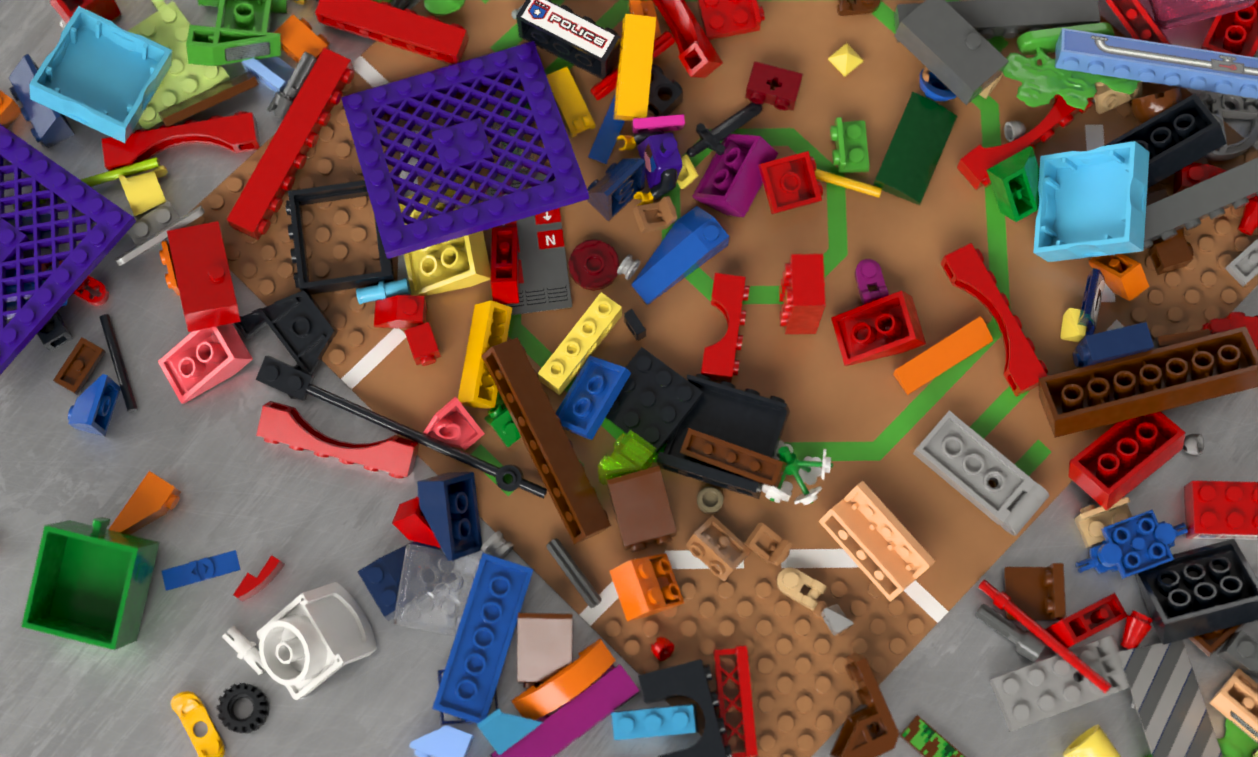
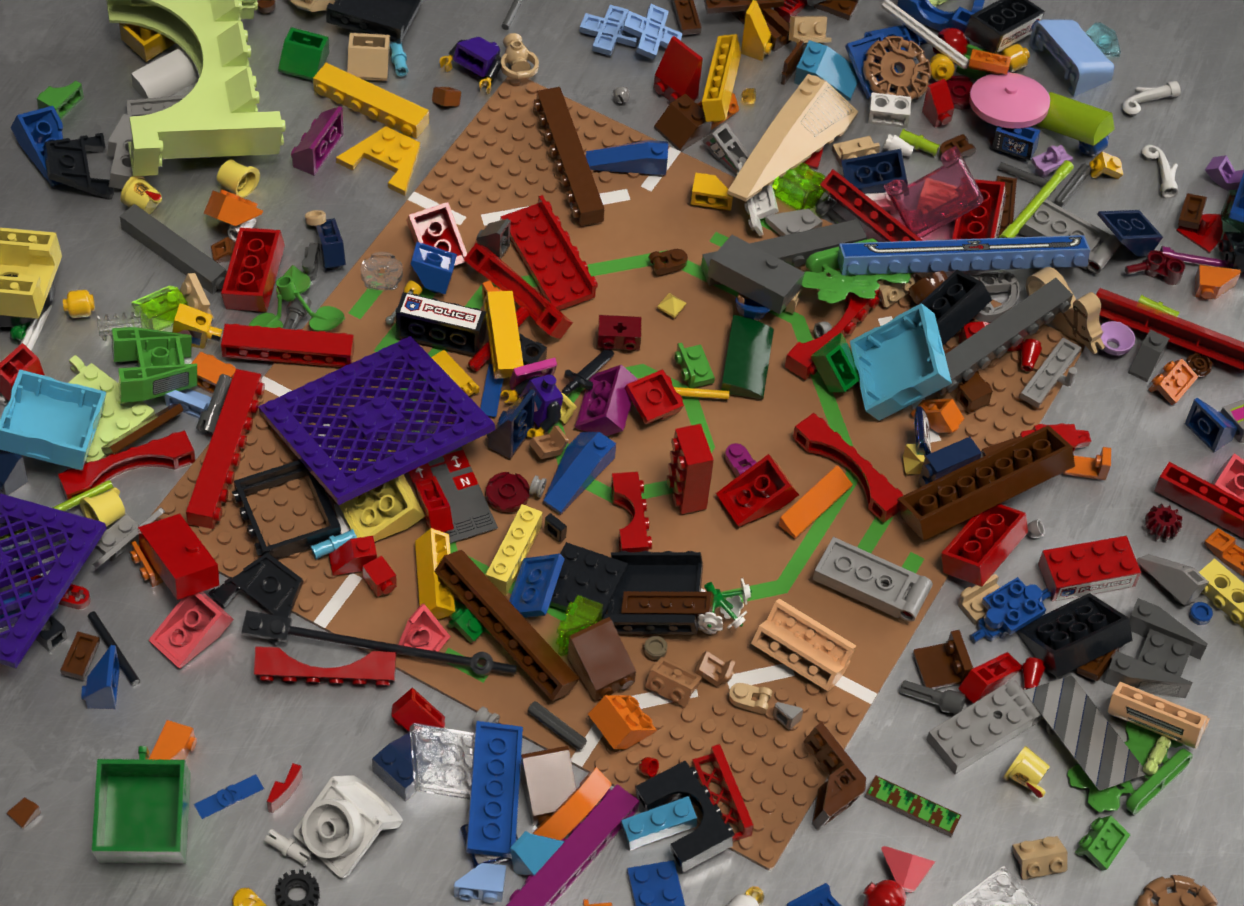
camera: 20 degrees left, 20 degrees down
dark blue slope [417,472,482,561] -> none
red bar [978,579,1112,694] -> none

